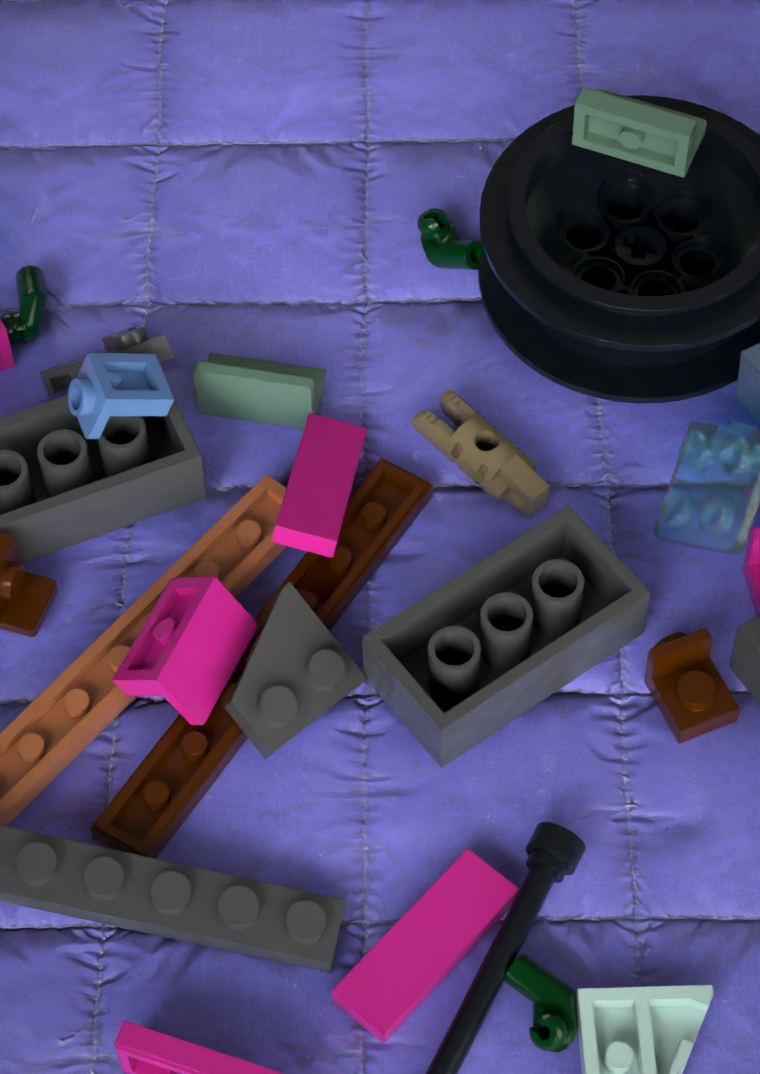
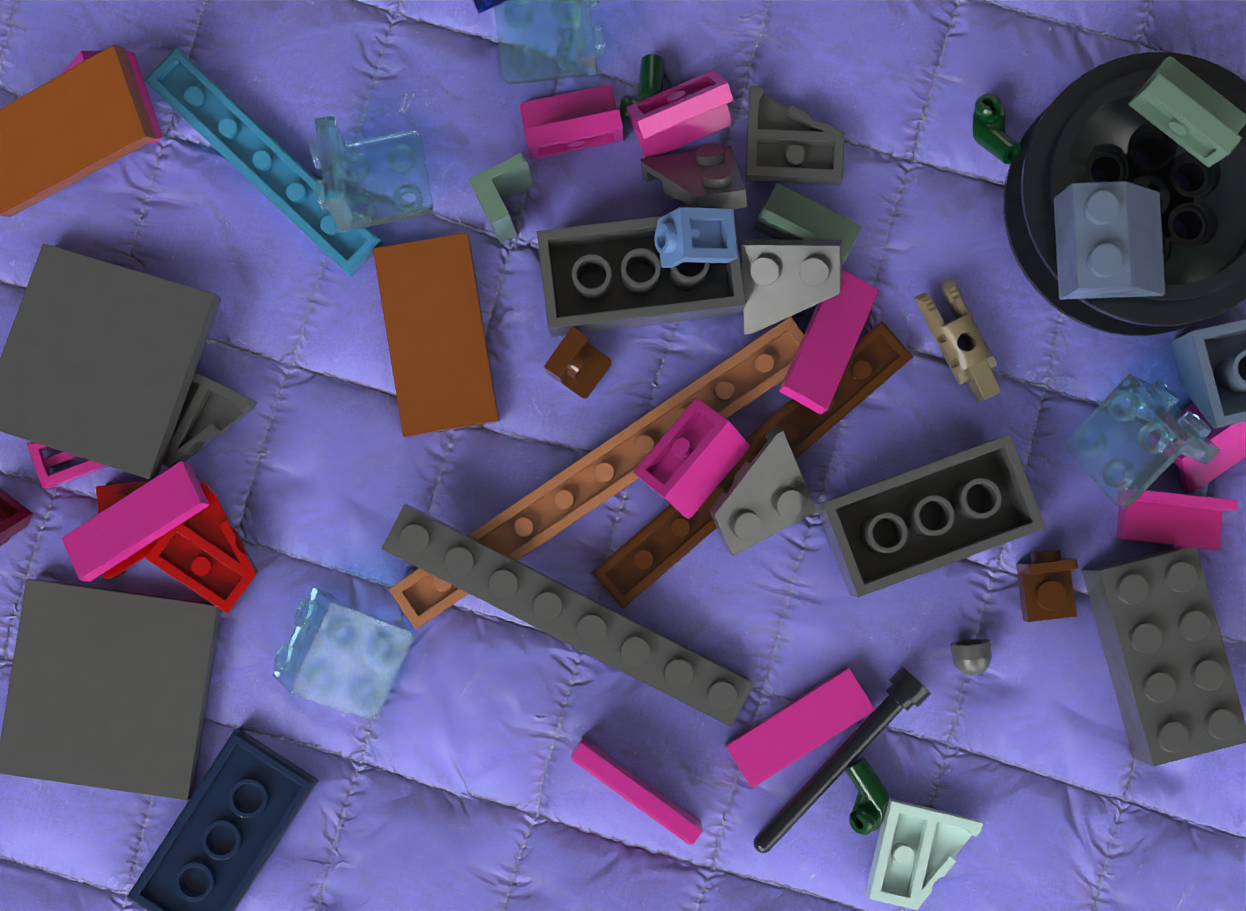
camera: 20 degrees right, 30 degrees up
none -> dark pink panel [626,70,734,158]
none -> wing [741,239,843,334]
none -> dark grey wing [745,86,844,185]
none -> dark grey hinge [951,639,992,676]
none -> sand blue slope [1054,181,1165,300]

